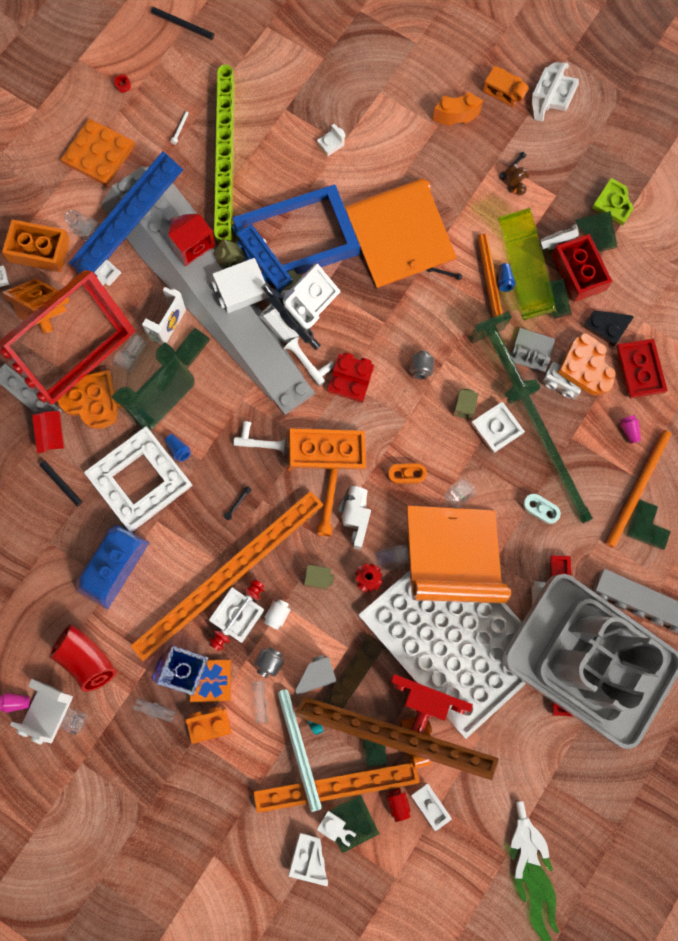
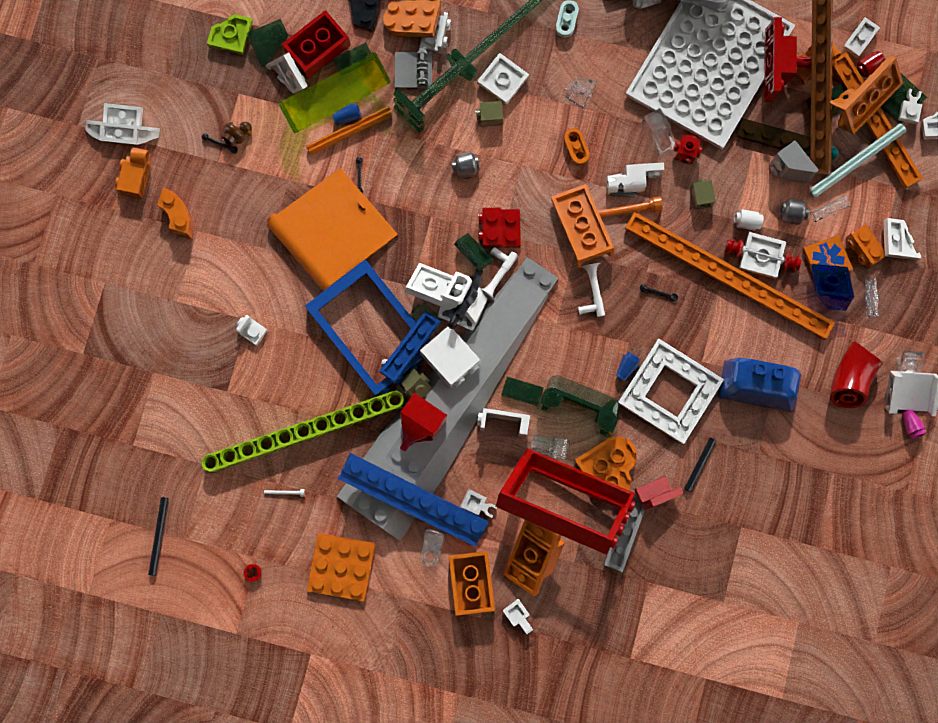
camera: 105 degrees left, 5 degrees up
orange door [406,506,511,603] -> none
none -> clear green plate [454,233,494,271]
none -> orange plate [830,55,903,135]
none -> white wing [883,218,921,260]

